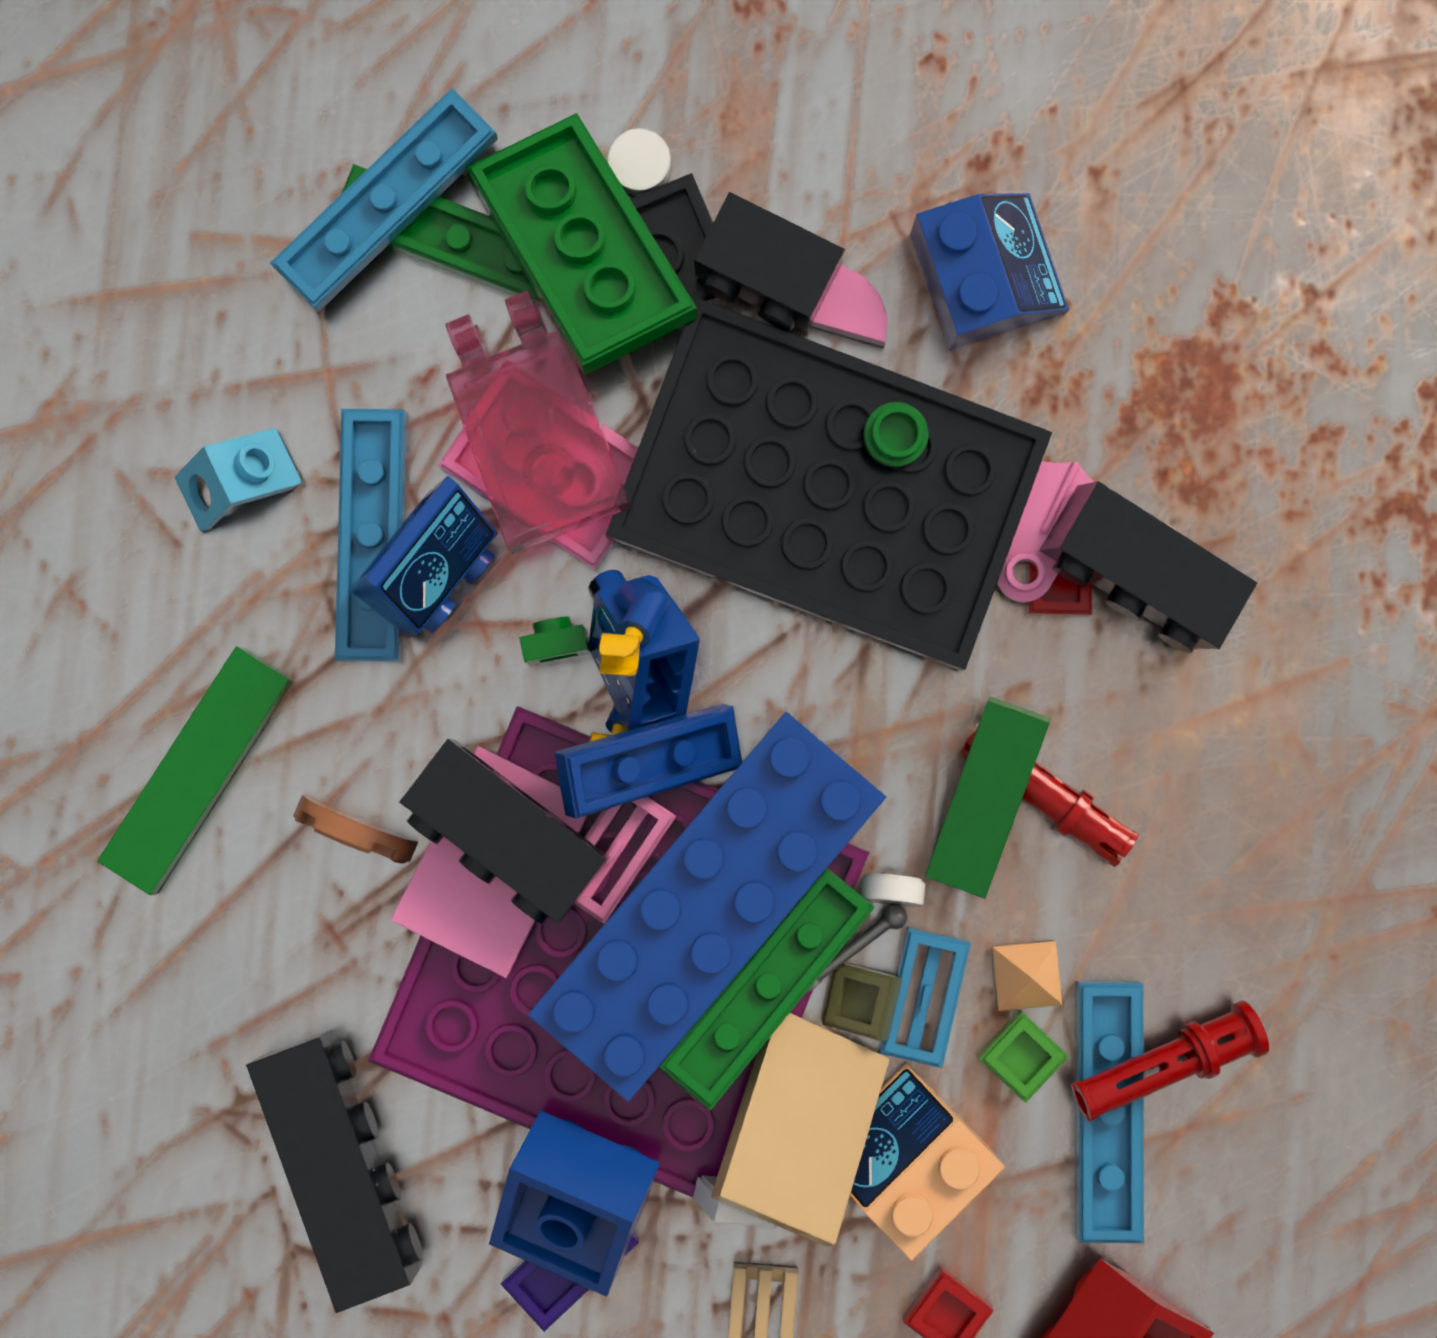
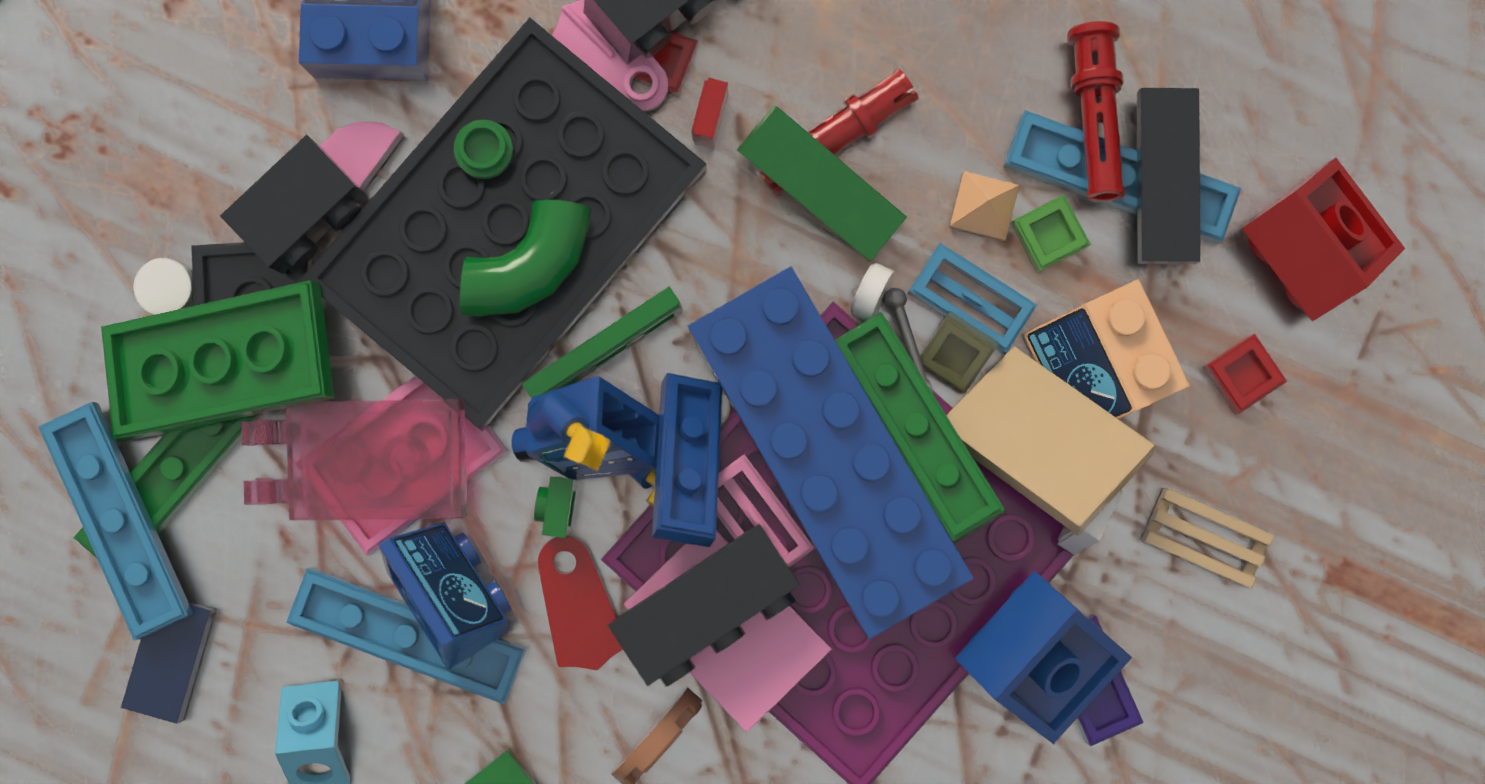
camera: 75 degrees left, 0 degrees up
none -> dark blue tile [121,601,216,724]
none -> green cylinder [460,200,591,317]
none -> green tile [522,286,683,399]
none -> red piece [538,536,623,670]
none -> red tile [691,77,728,149]
none -> black tile [1137,88,1200,264]

